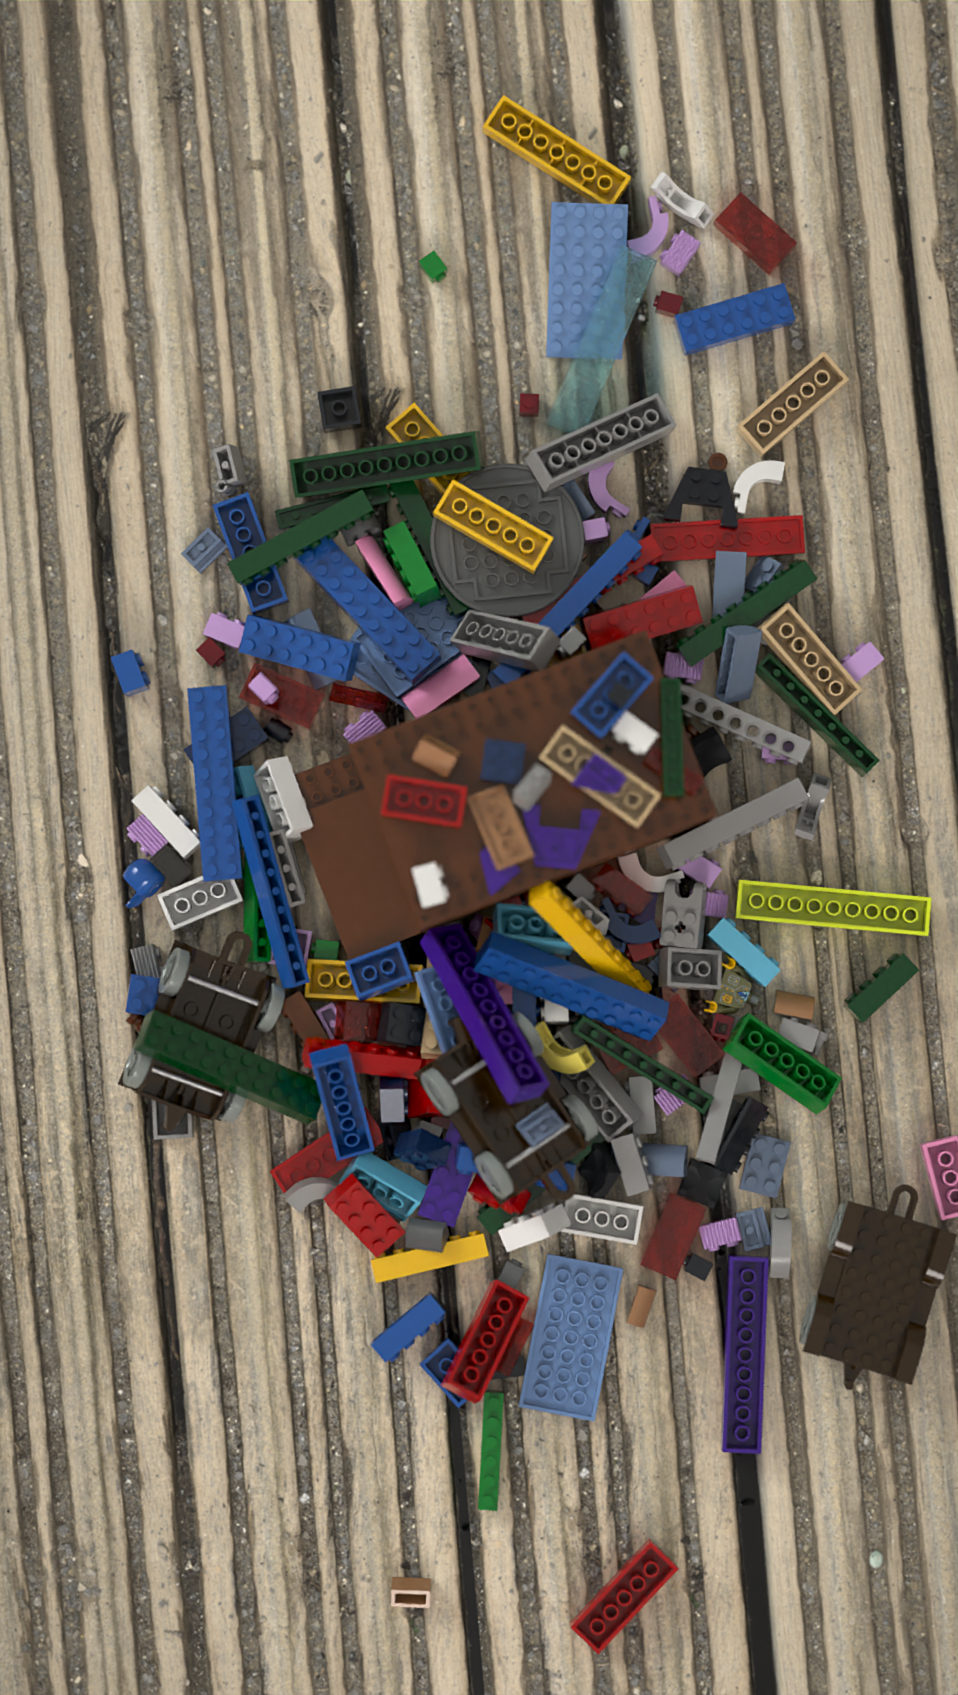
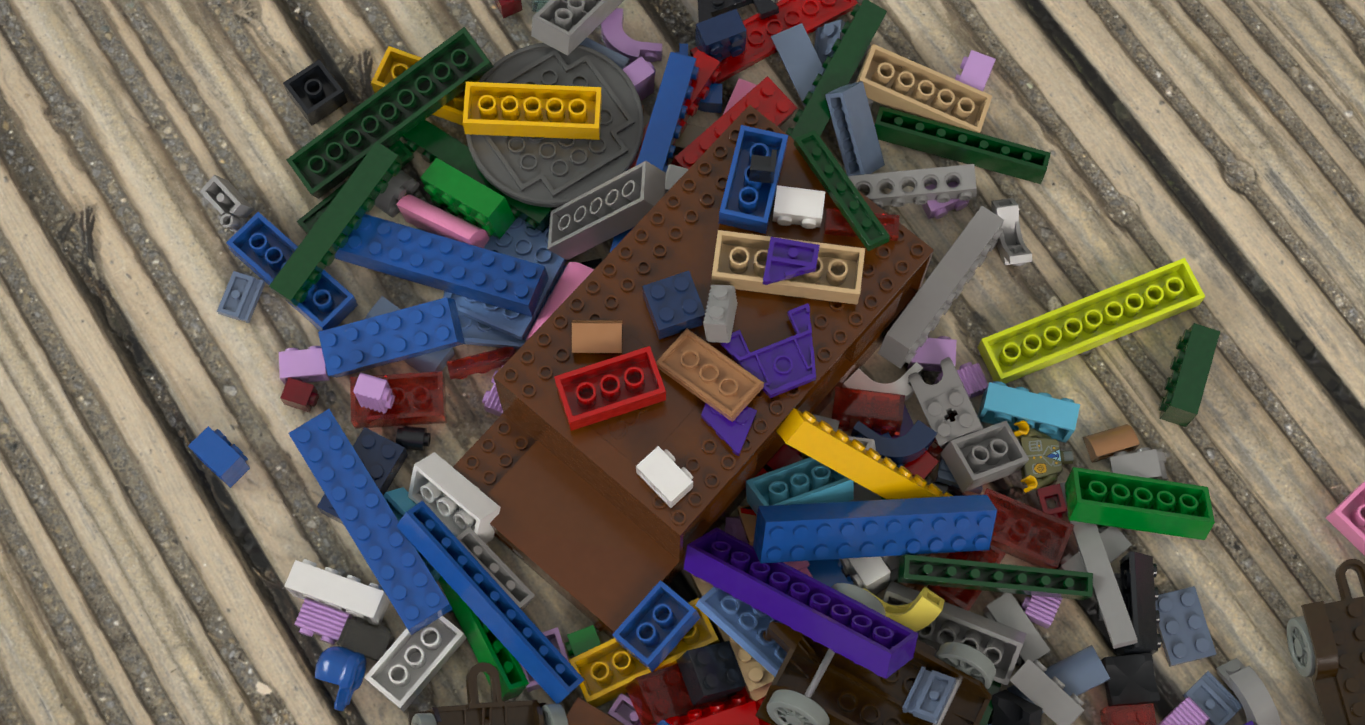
camera: 30 degrees left, 15 degrees down
none -> dark blue brick [695,9,747,62]

